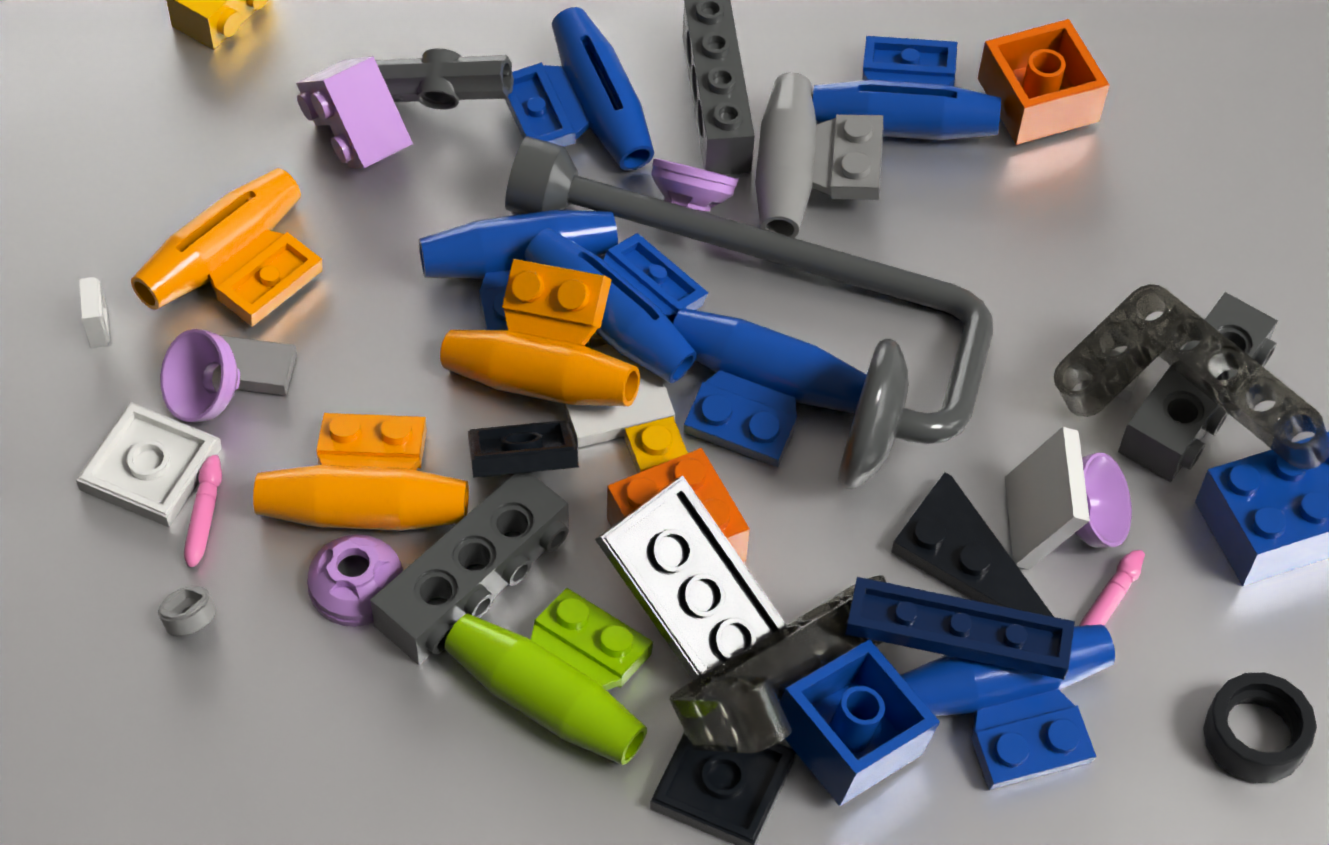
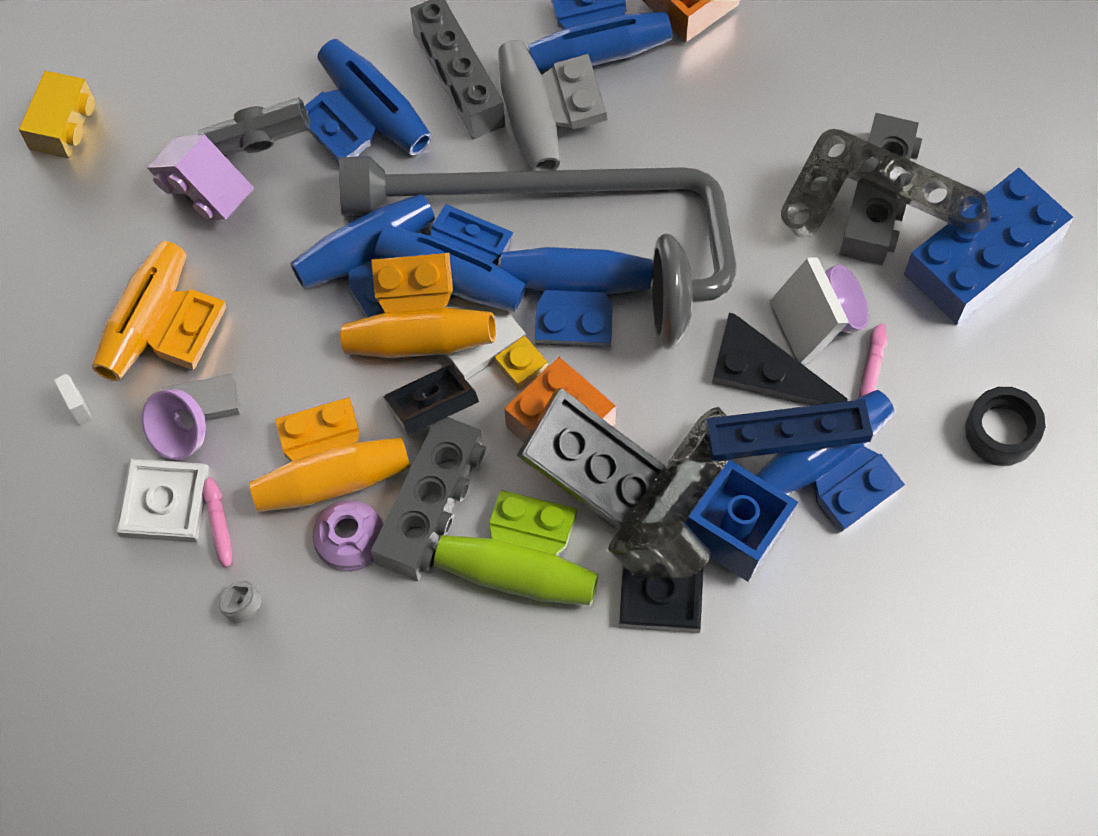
camera: 15 degrees left, 10 degrees up
lavender piece [651,158,738,212] -> none

